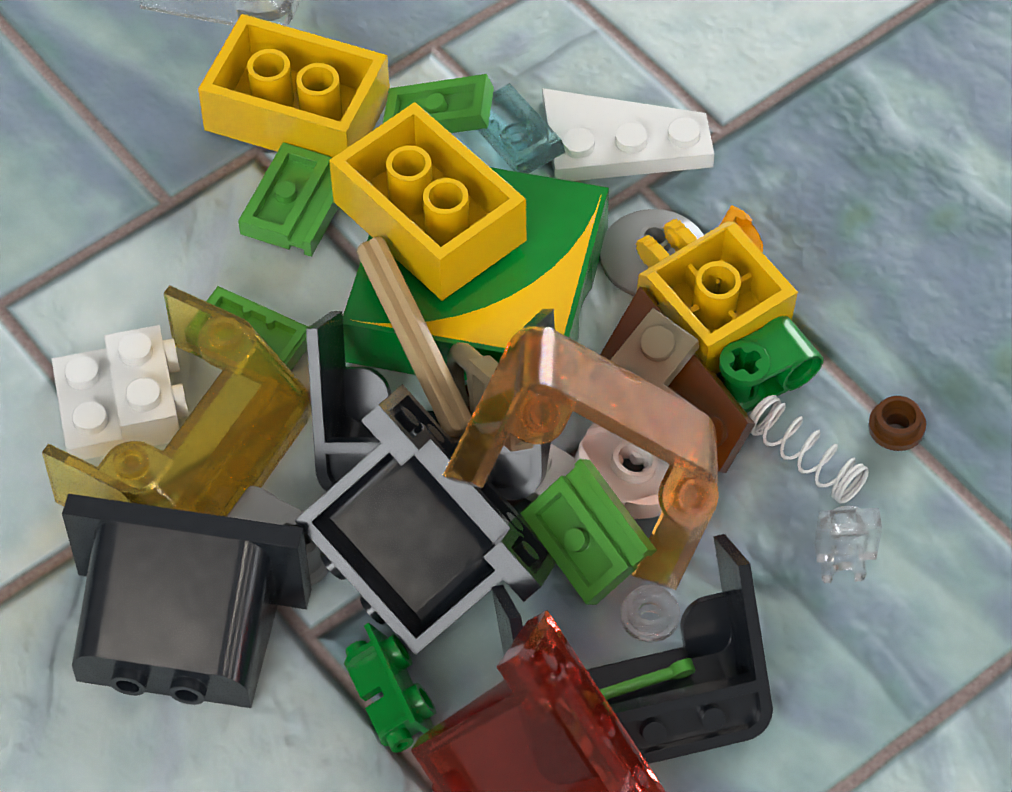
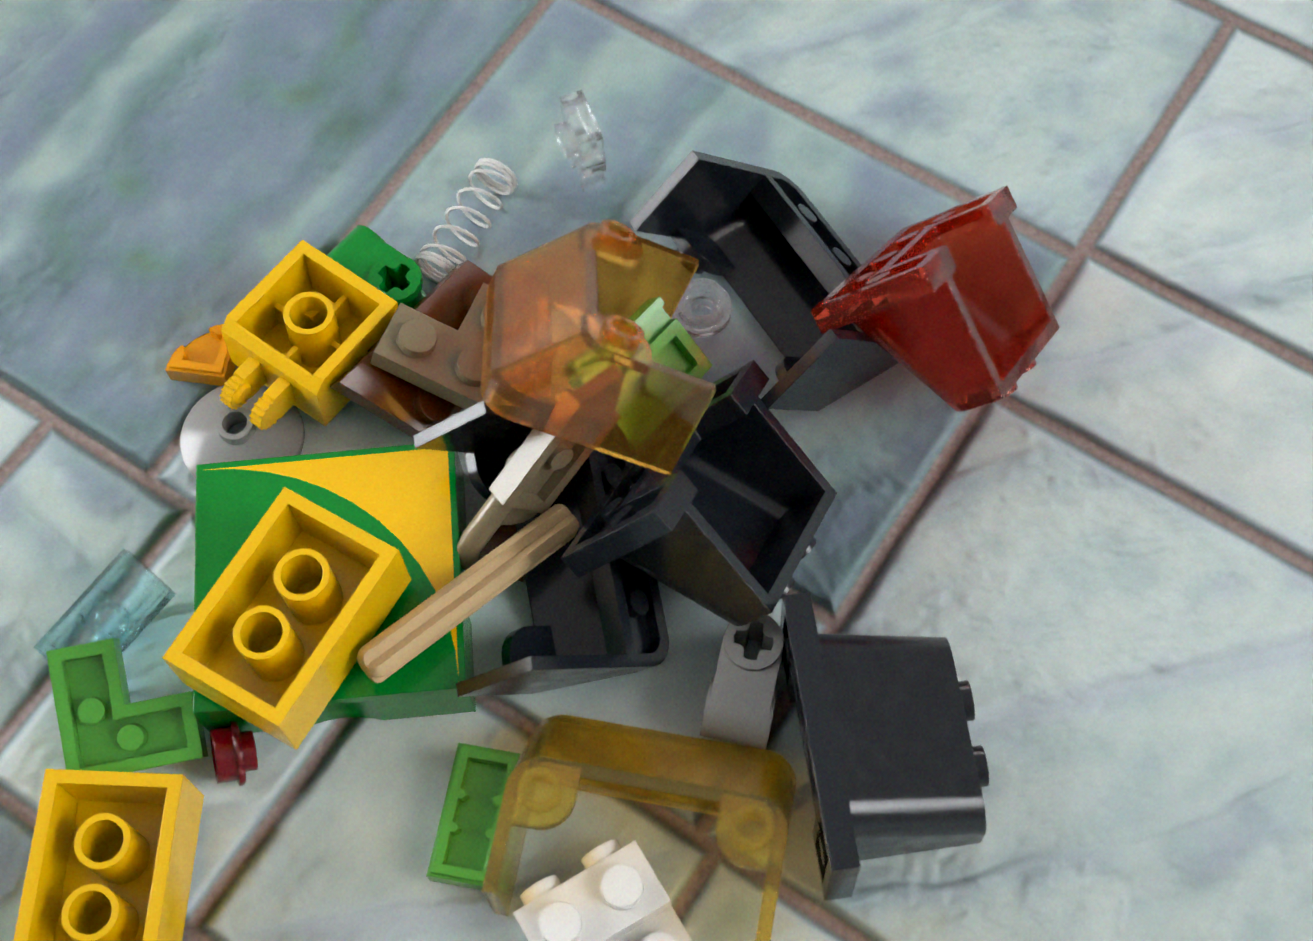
camera: 105 degrees left, 10 degrees up
bright green plate [238,142,339,257] -> none
green hinge [344,622,440,753] -> none
white wing [542,88,714,181] -> none
bright green hinge [573,658,696,711] -> none
reddish brown plate [868,396,926,451] -> none

